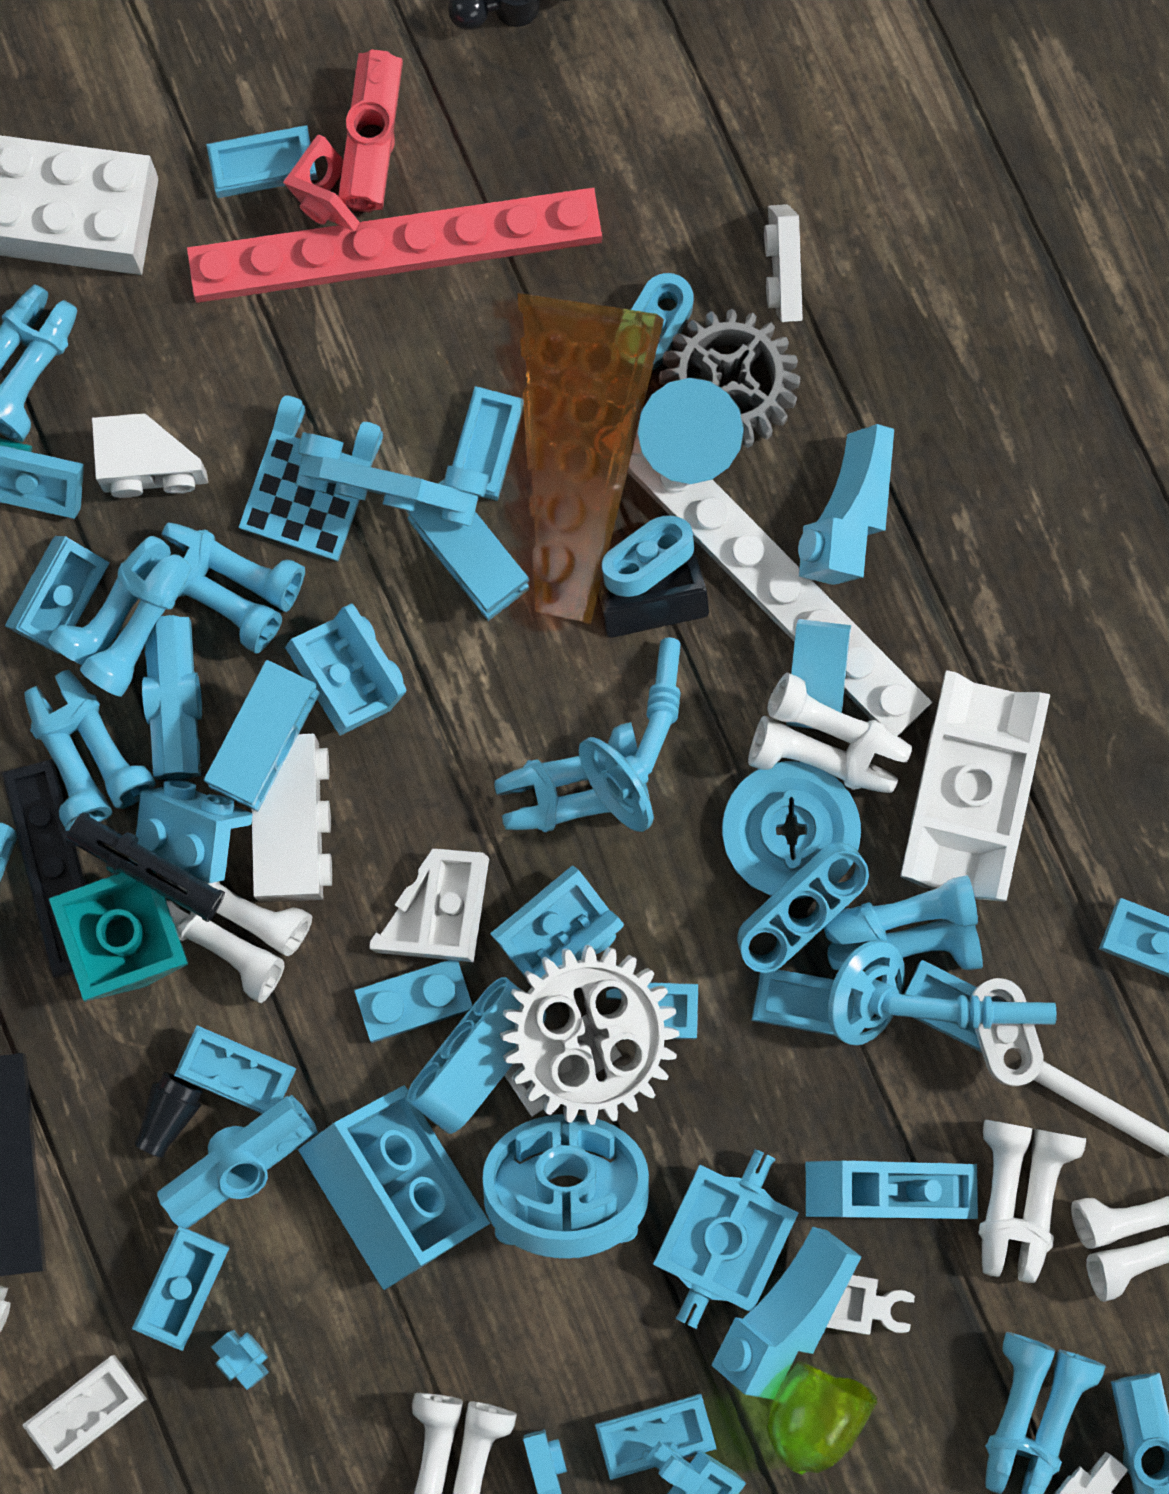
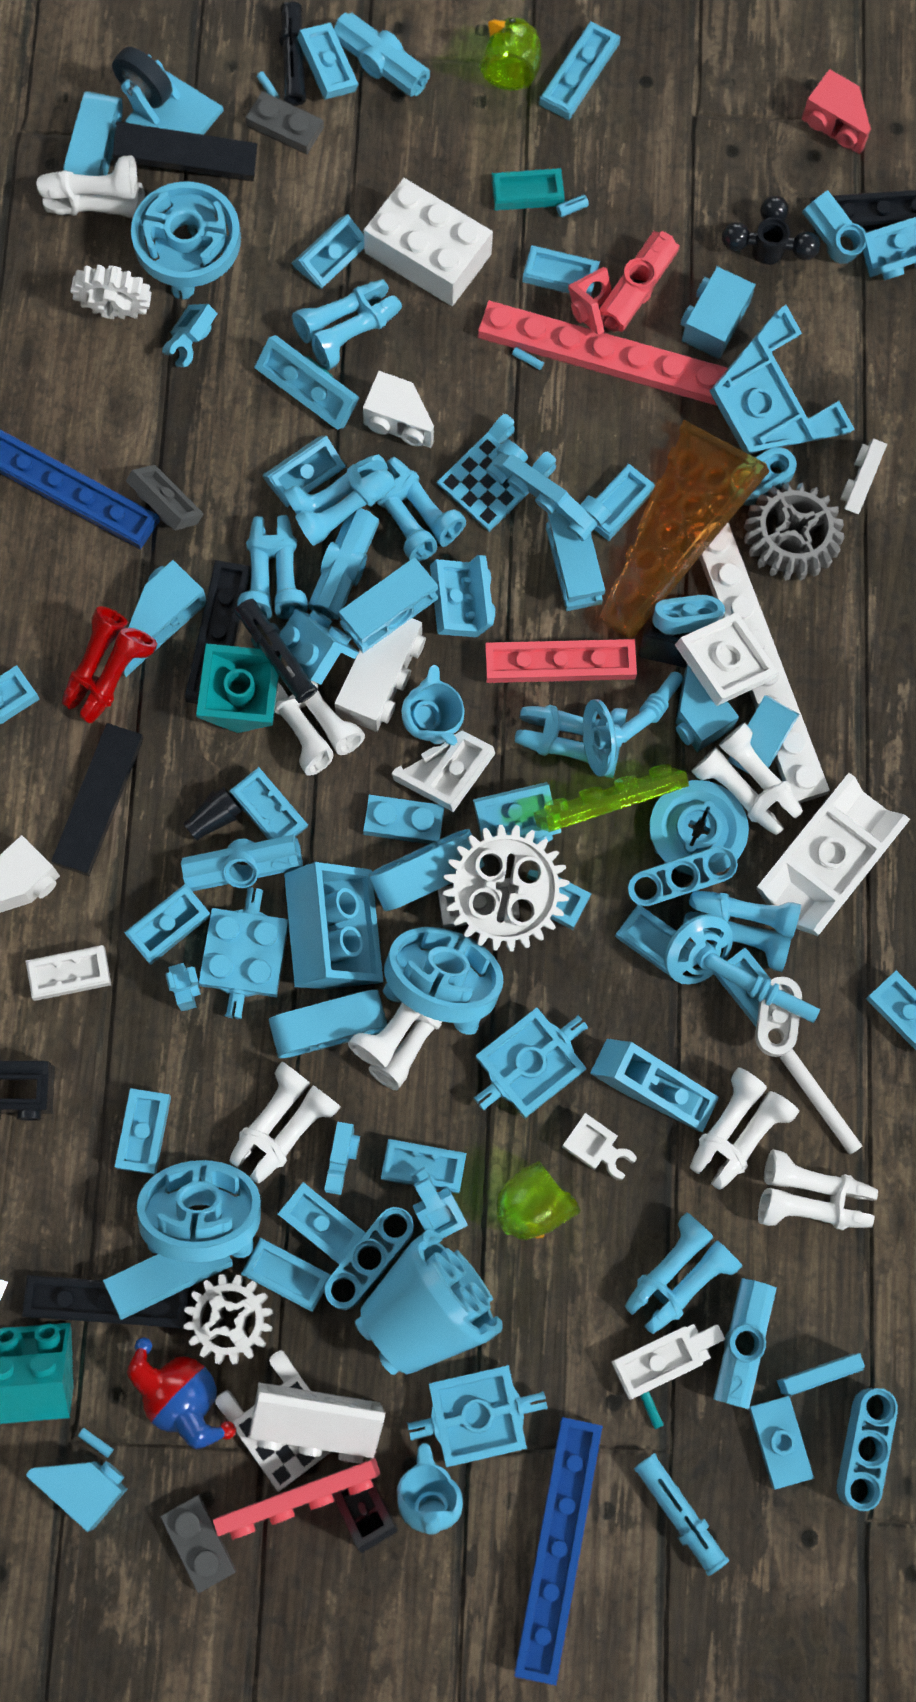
camera: 25 degrees right, 5 degrees down
medium azure tile [638,378,744,484] -> none
medium azure slope [711,1227,861,1399] -> none
medium azure slope [798,424,894,585] -> none
none -> medium azure plate [199,887,289,1019]
none -> medium azure beam [269,990,388,1058]
none -> white piece [348,1002,443,1091]
none -> medium azure hair [402,665,465,746]
none -> coral plate [485,639,637,683]
none -> teal tile [491,168,565,211]
none -> medium azure piece [512,347,544,370]
none -> clear neon green plate [533,764,689,832]
none -> medium azure piece [556,195,589,217]
none -> white plate [675,612,779,706]
none -> medium azure slope [676,664,739,752]
none -> medium azure brick [680,266,756,359]
none -> medium azure wing [710,305,855,455]

